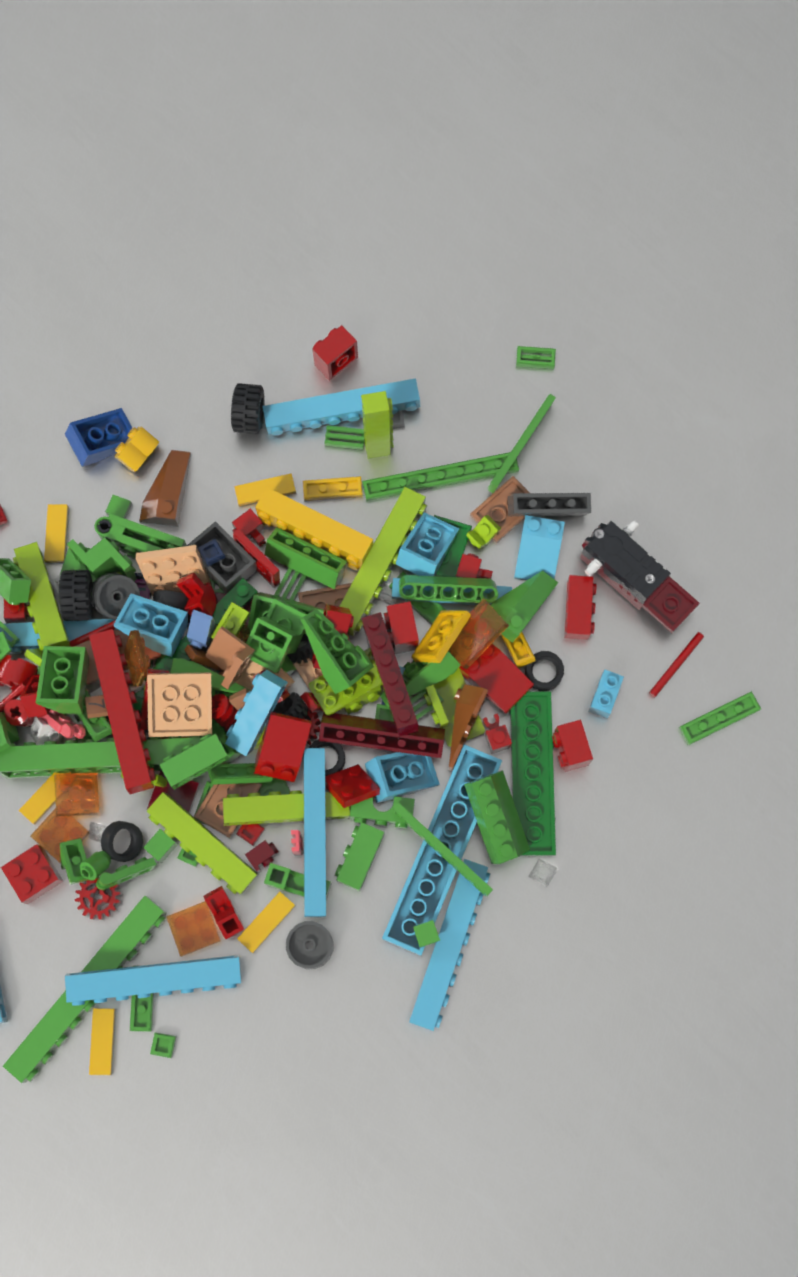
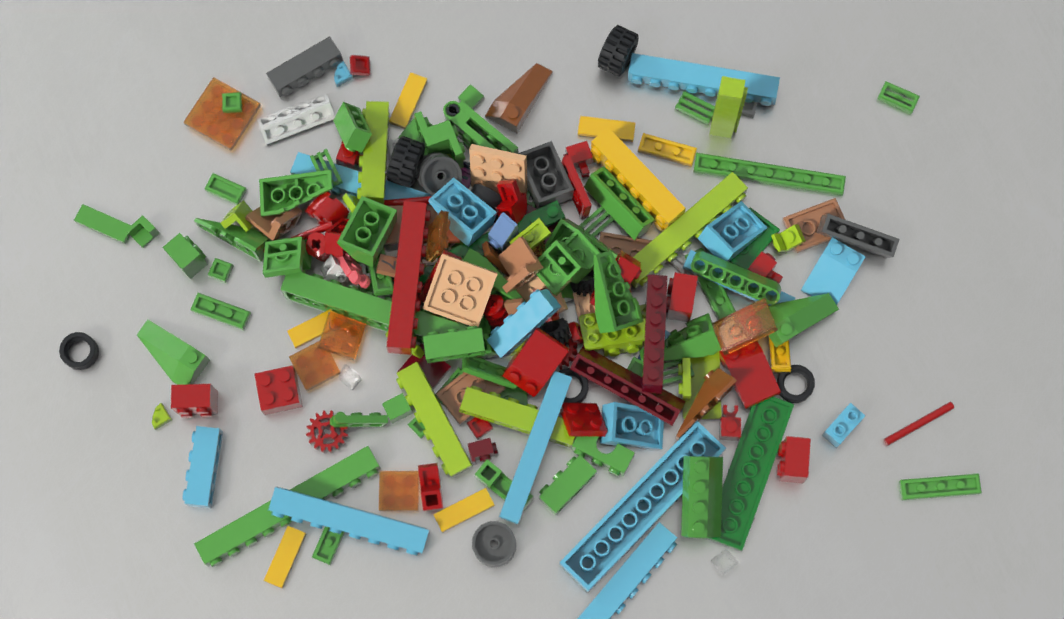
camera: 25 degrees right, 0 degrees up
bright green slope [60,838,88,885] -> none
blue slope [65,408,132,467] -> none
bright green brick [80,851,111,880] -> none
black tyre [101,821,143,862] -> none
yellow brick [114,426,159,472] -> none
bright green tile [150,1032,177,1058] -> none
dark blue tile [198,539,225,567] -> none
coral tile [291,830,303,856] -> none
red brick [312,325,358,381] -> none
bright green tile [393,803,493,897] -> none
yellow tile [411,610,471,663] -> none
bright green tile [413,920,440,948] -> none
bright green tile [488,394,556,493] -> none
red brick [564,575,597,640] -> none
piece [580,520,700,633] -> none

